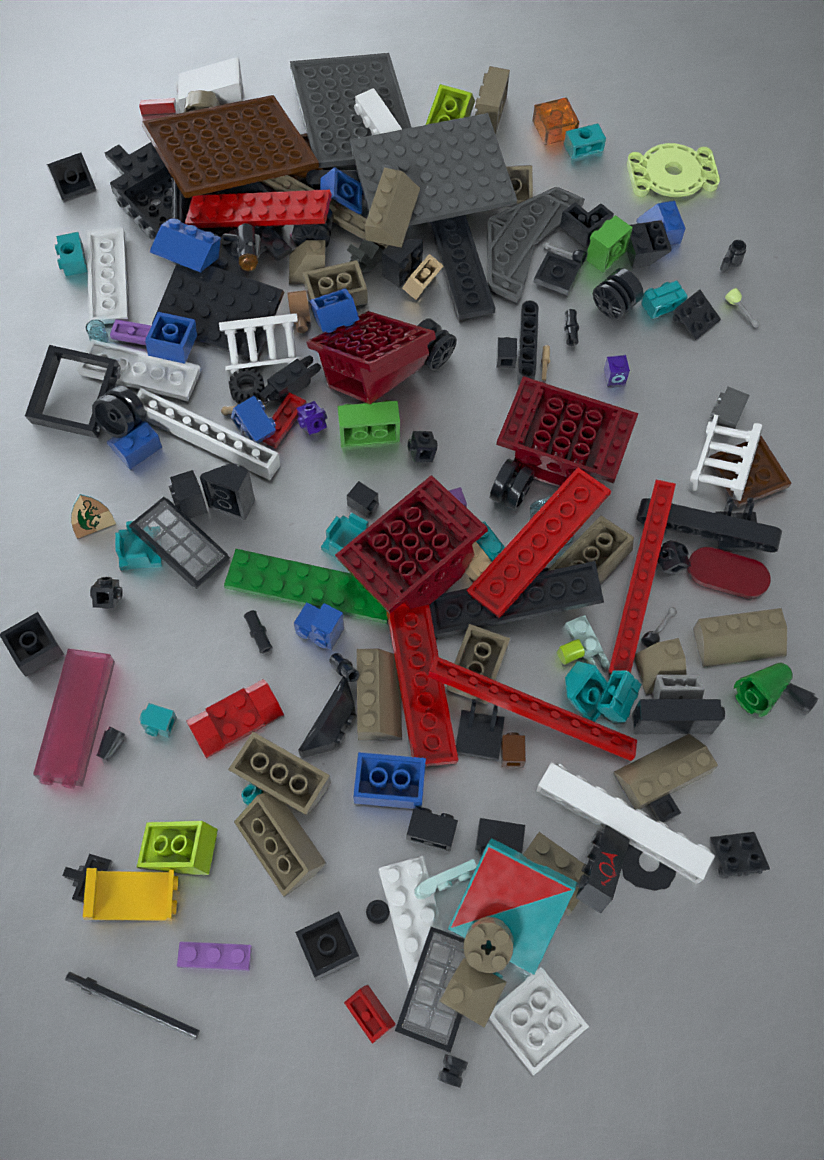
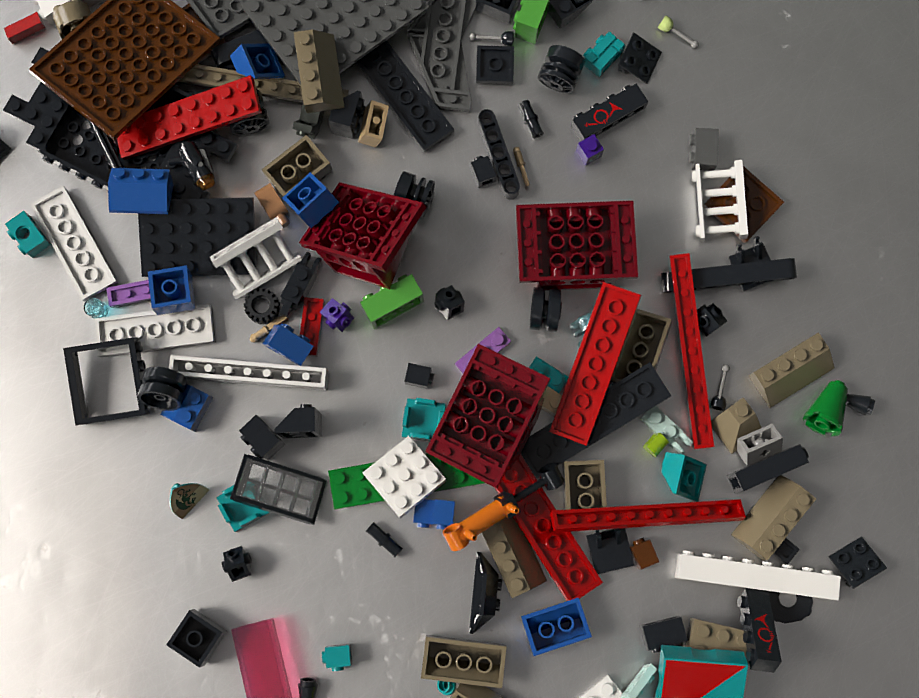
camera: 20 degrees left, 15 degrees up
red piece [186,679,284,759] -> none
dark tan slope [289,240,326,285] -> none
black pin [329,653,359,682] -> none
black brick [406,807,458,851] -> none
teal brick [596,671,642,722] -> none
dark red tile [687,547,771,599] -> none
none -> white plate [362,436,446,519]
none -> orange piece [442,463,564,551]
none -> black brick [571,83,648,141]

